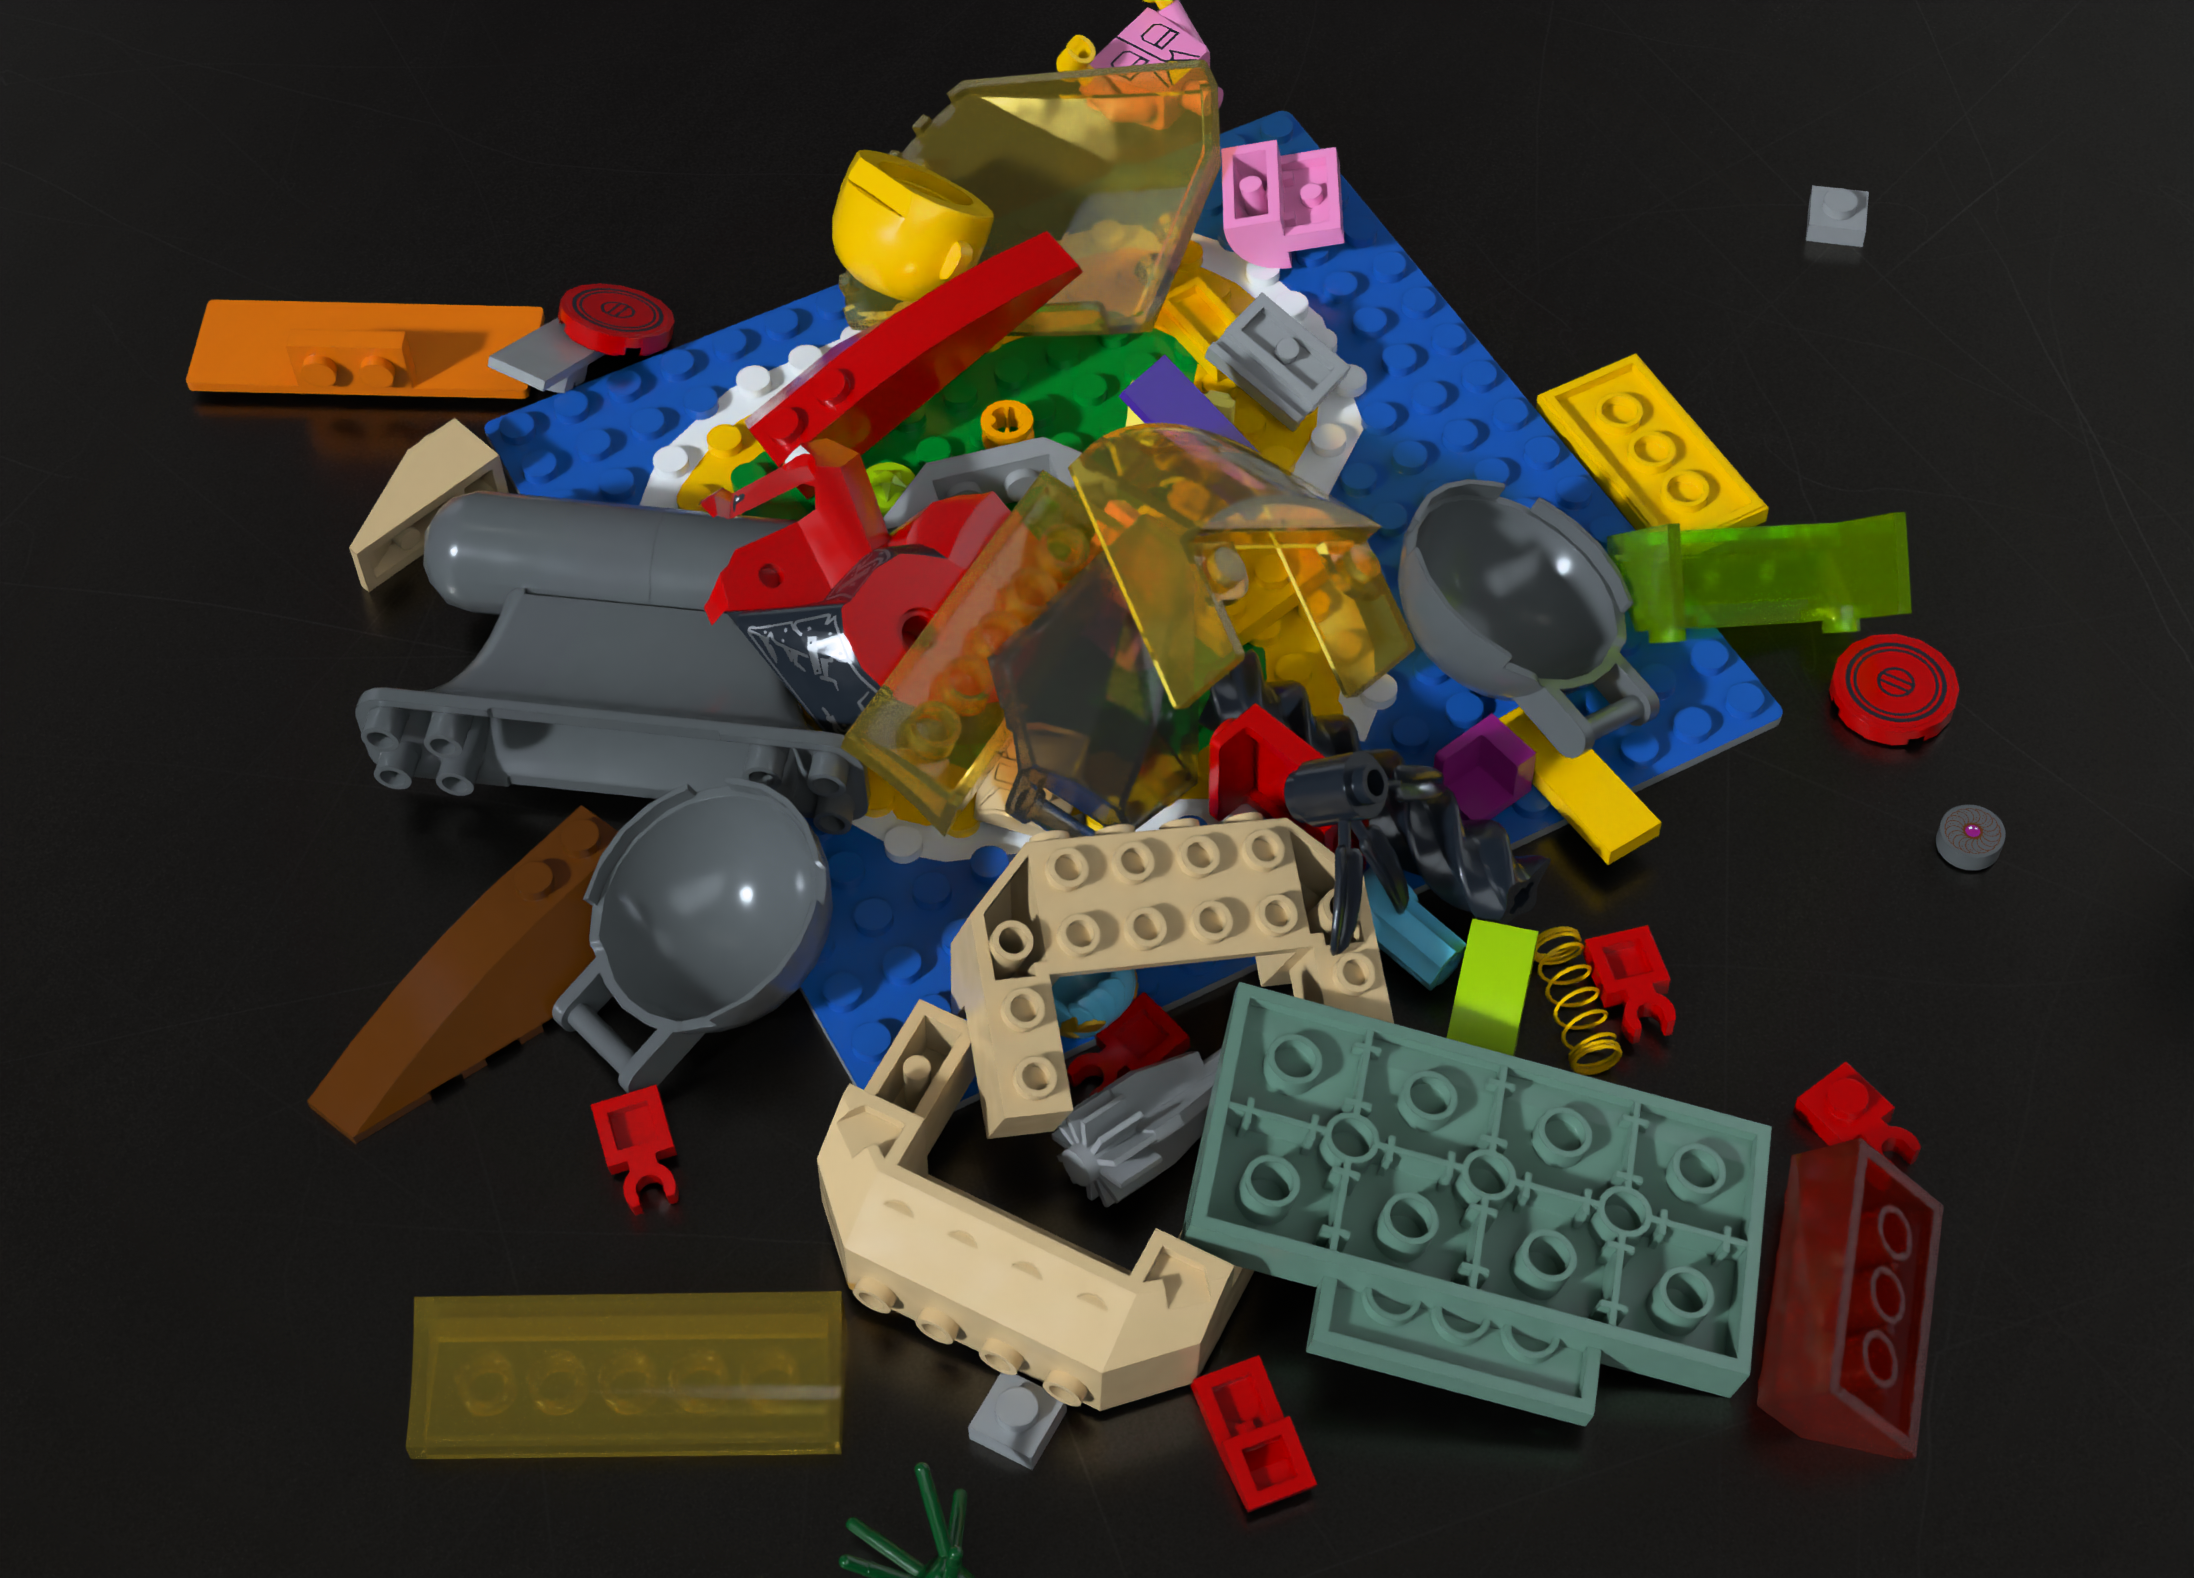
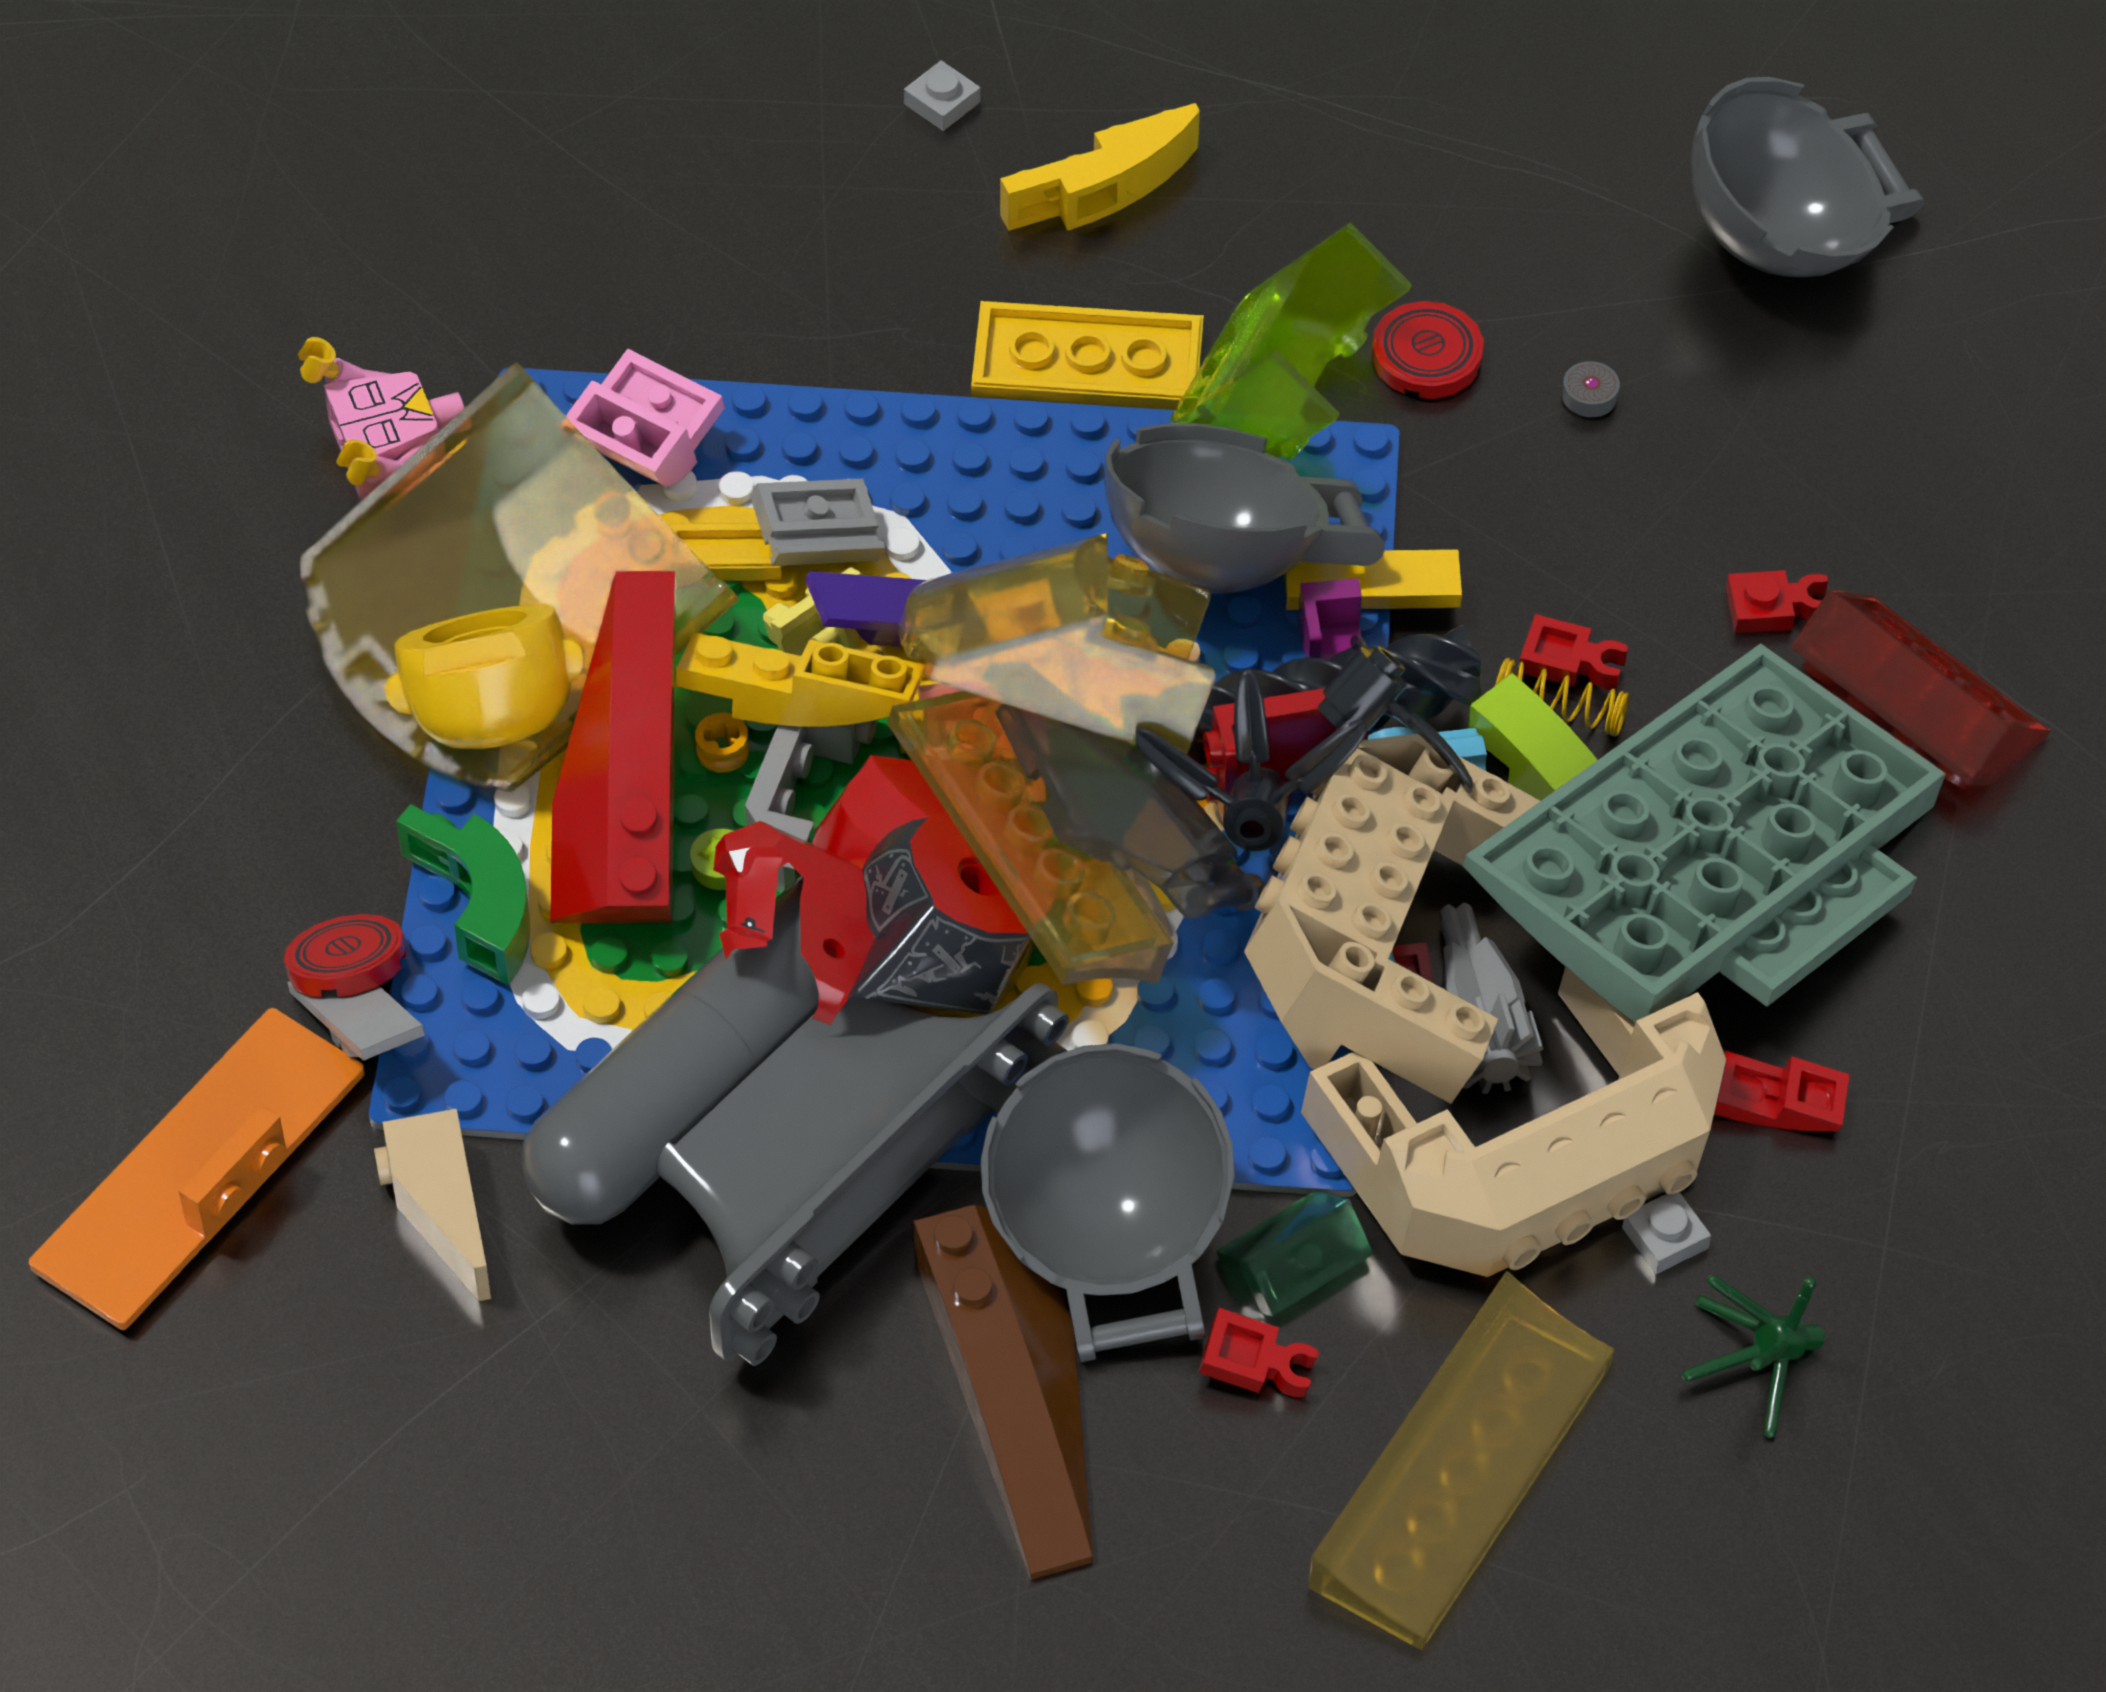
camera: 60 degrees left, 0 degrees up
none -> green arch [397,804,530,985]
none -> yellow slope [675,632,925,727]
none -> yellow slope [1000,103,1200,231]
none -> black plant [1135,668,1367,851]
none -> clear green panel [1216,1191,1374,1316]

